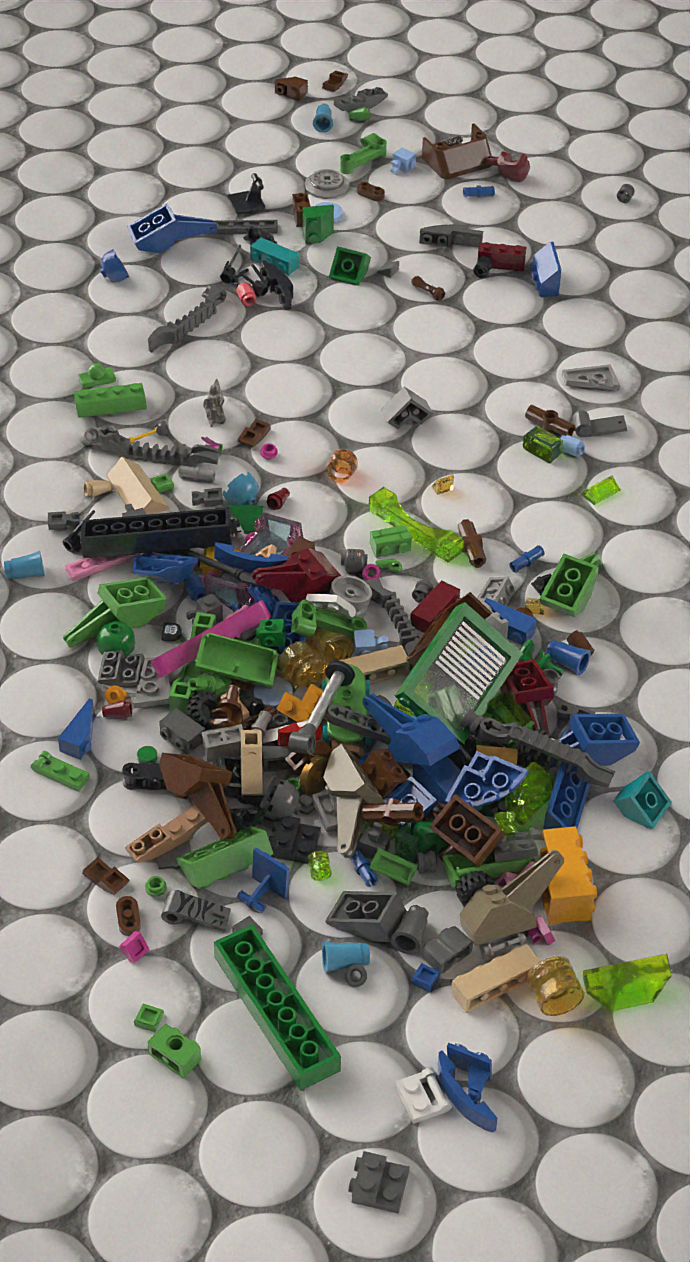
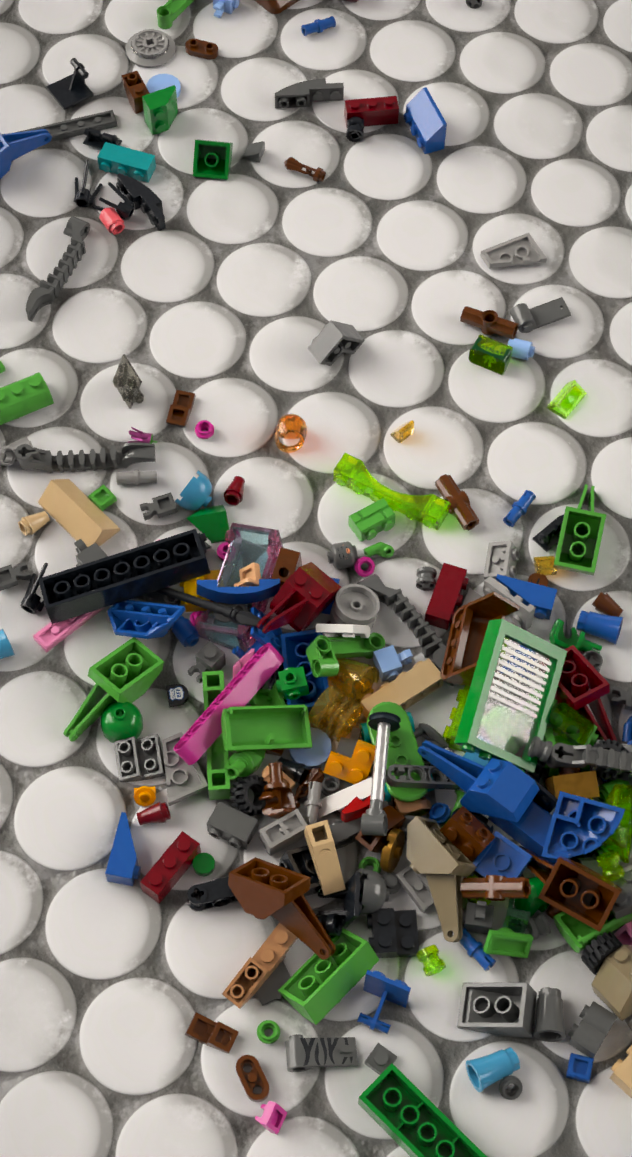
camera: 15 degrees left, 15 degrees up
bright green plate [31,751,90,792] -> none
hinge [129,421,169,444] -> none
none -> dark red brick [140,831,201,904]

